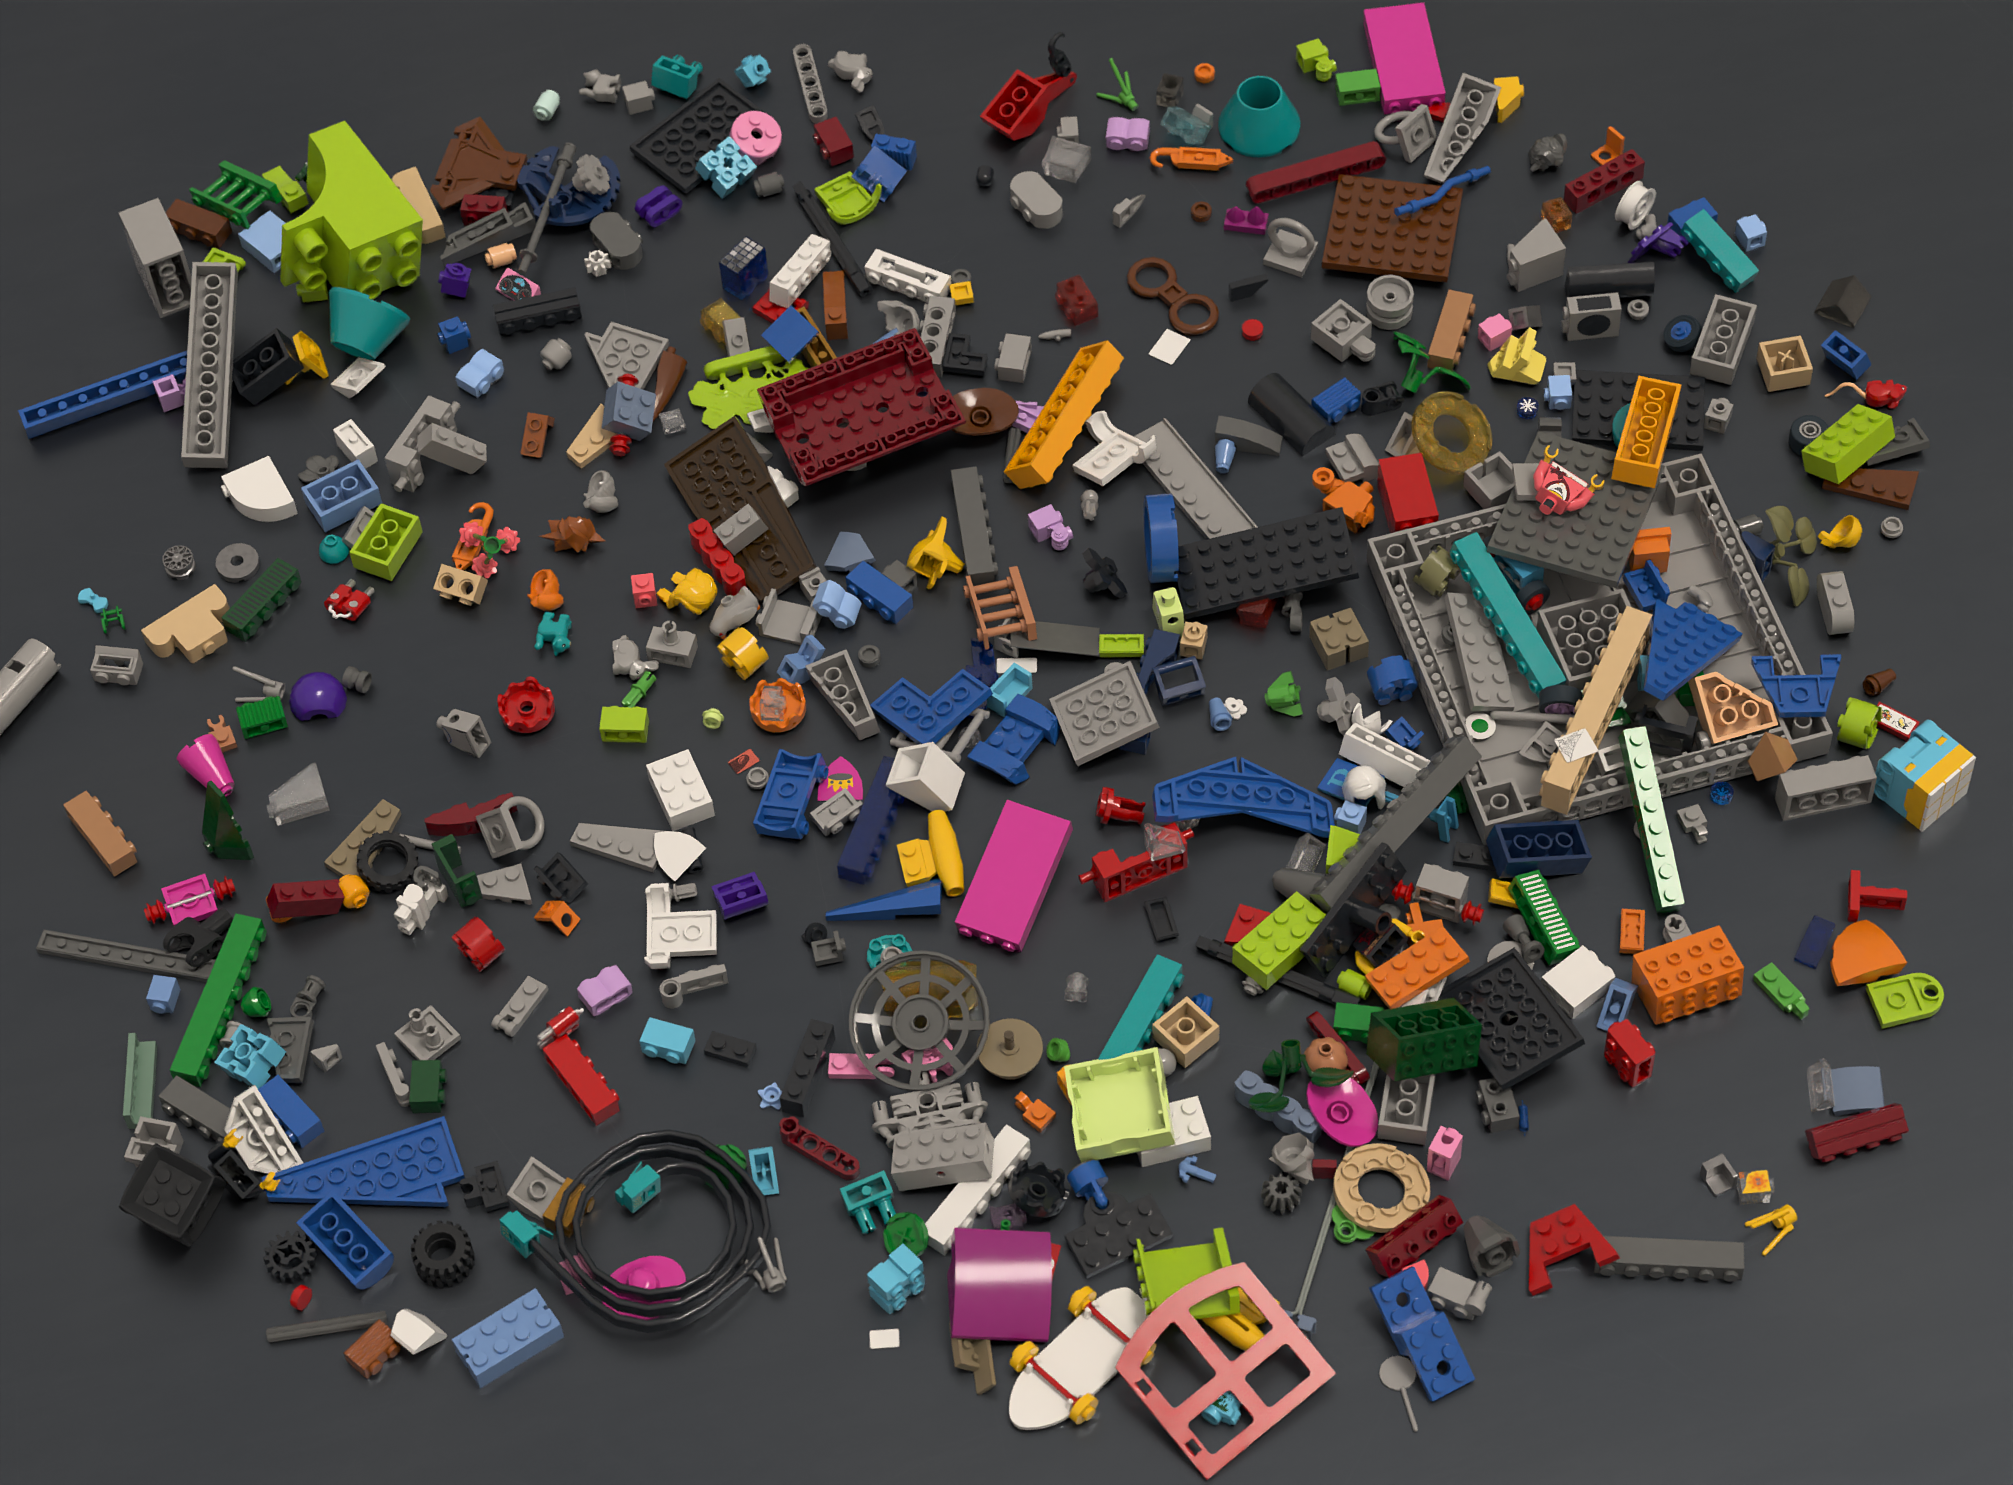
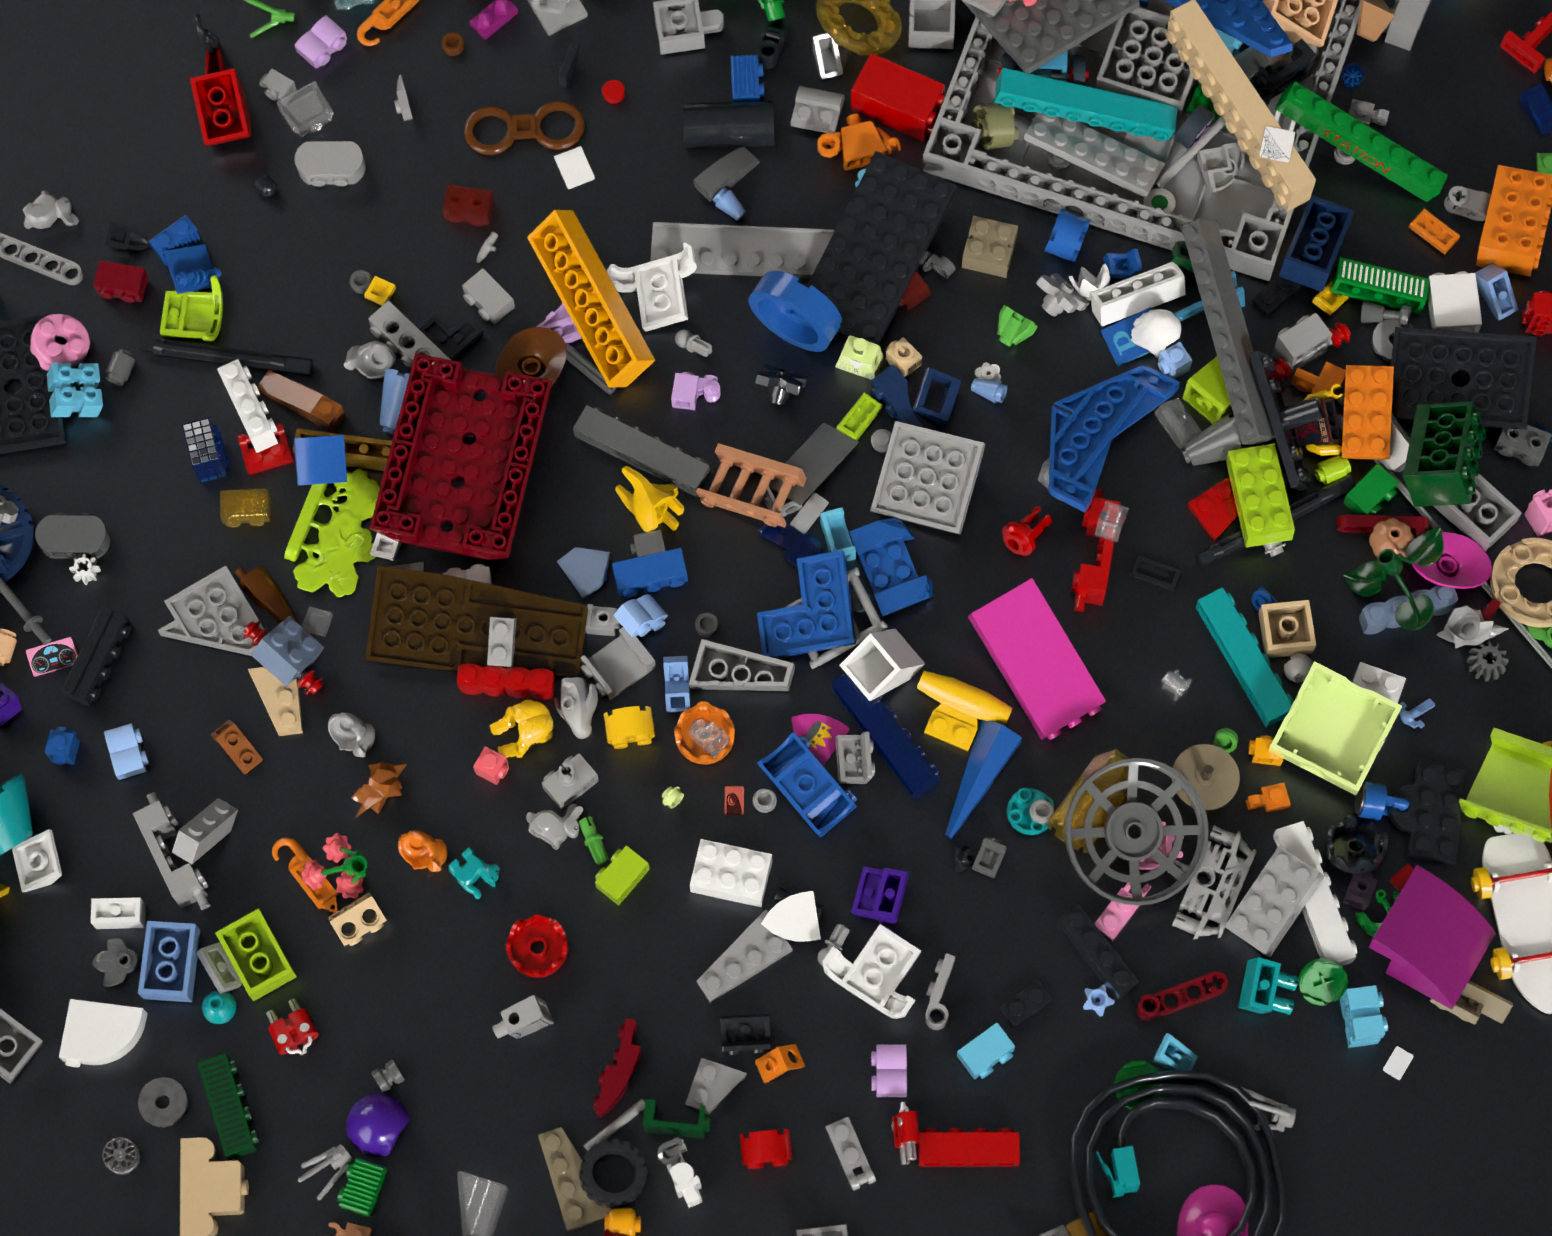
camera: 55 degrees left, 15 degrees up
light grey tile [475,796,544,859] -> none
light grey head [540,338,572,370] -> none
dark purple brick [635,185,683,227] -> none
light grey plate [722,317,750,357] -> none
white brick [864,249,951,303] -> none

